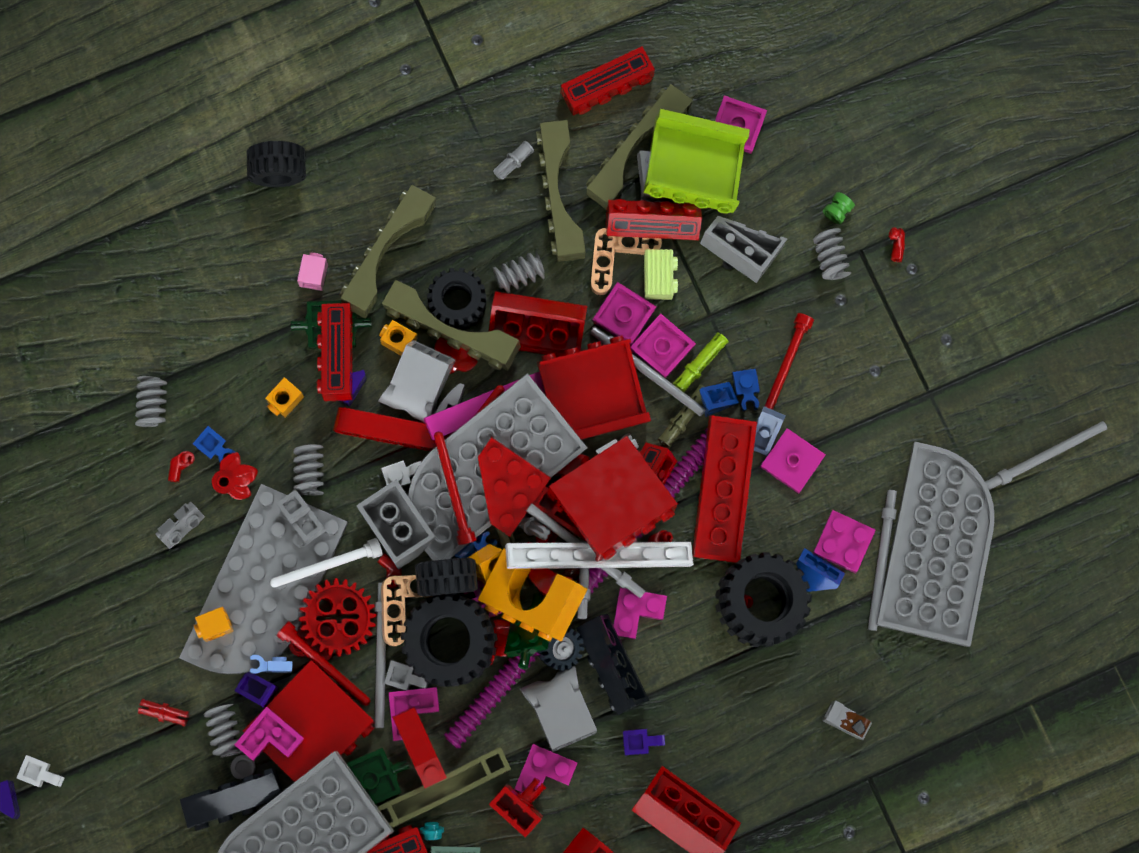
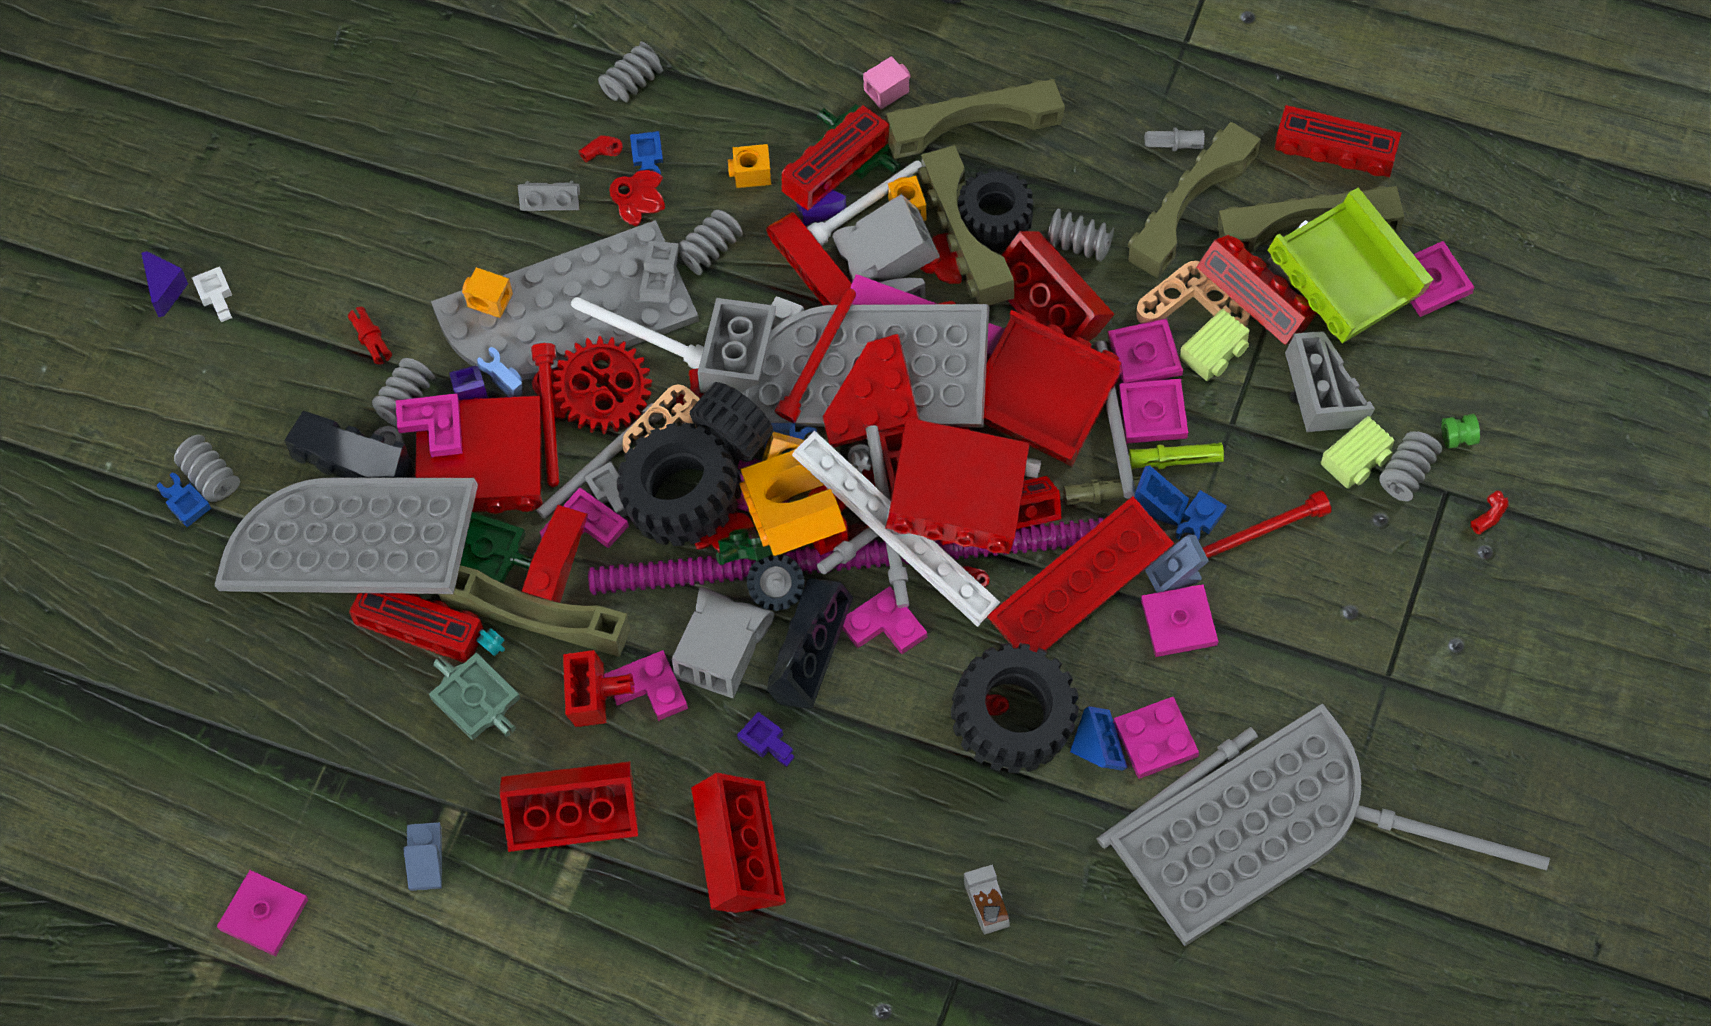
camera: 55 degrees right, 15 degrees down
none -> white piece [807,161,922,246]
none -> yellowish green brick [1321,416,1394,489]

